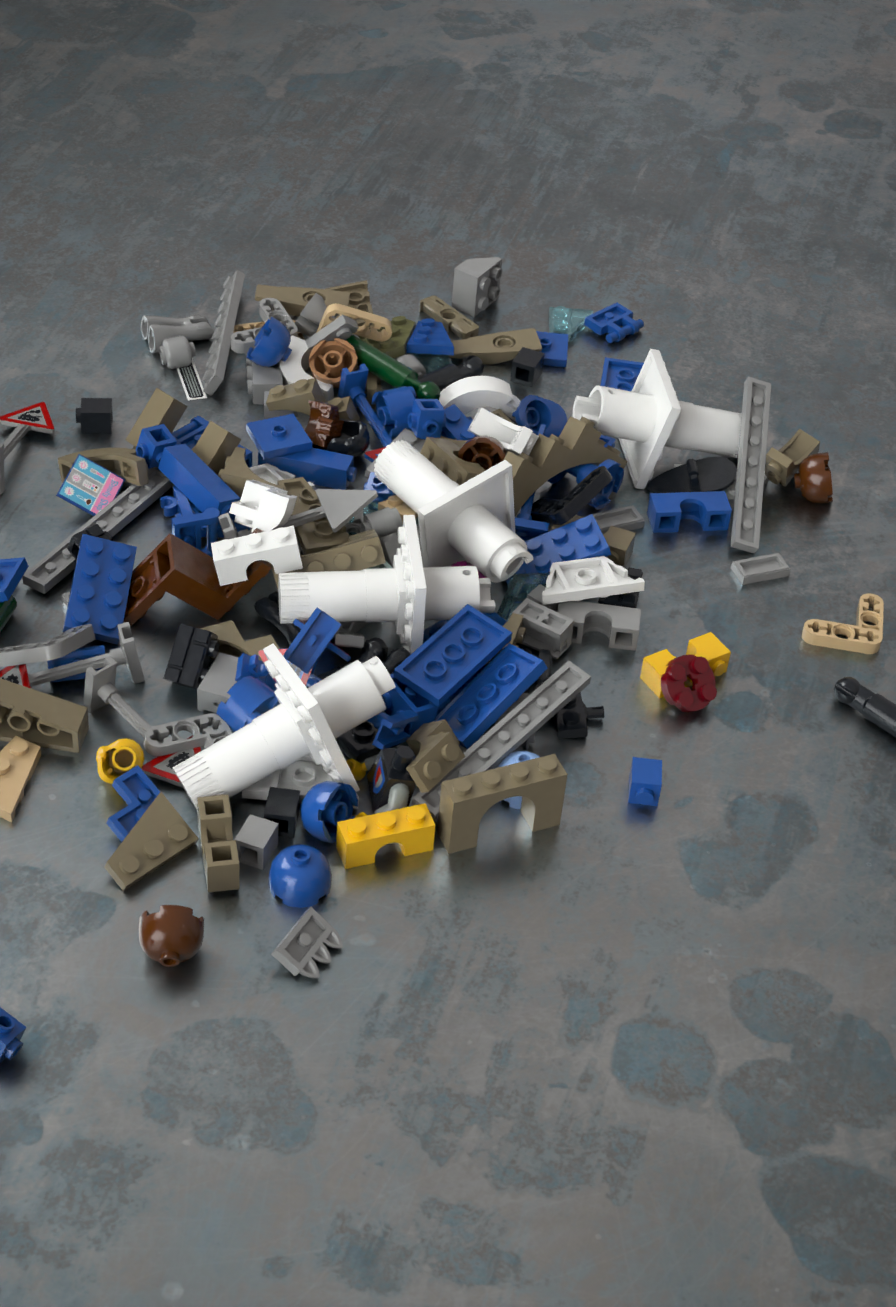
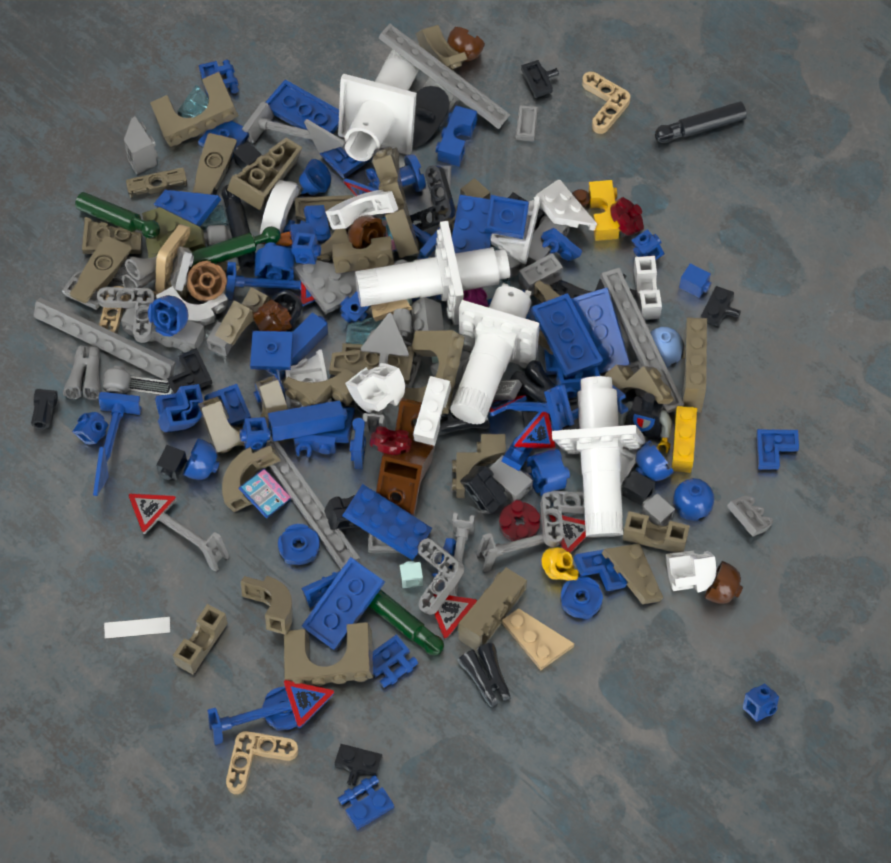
camera: 60 degrees left, 20 degrees up
none -> black piece [31,389,58,429]
none -> blue brick [72,412,109,444]
none -> dark green piece [75,192,160,239]
none -> blue piece [93,392,142,496]
none -> dark tan arch [150,72,239,147]
none -> blue brick [155,384,204,433]
none -> black plate [167,348,212,394]
none -> blue cylinder [183,438,220,480]
none -> dark tan wedge [227,137,303,210]
none -> light grey piece [242,102,345,153]
none -> blue plate [278,524,320,565]
none -> dark red plate [370,426,412,455]
none -> light aqua plate [400,561,423,589]
none -> blue plate [484,195,529,239]
none -> dark red plate [499,500,540,541]
none -> black plate [521,60,559,98]
none -> white wing [536,180,597,230]
none -> blue plate [541,228,582,262]
none -> blue plate [560,576,603,619]
none -> reddish brown plate [572,189,590,207]
none -> blue brick [632,229,665,261]
none -> white arch [633,256,662,320]
none -> white brick [666,550,716,592]
none -> black plate [701,286,741,327]
none -> blue plate [756,429,799,470]

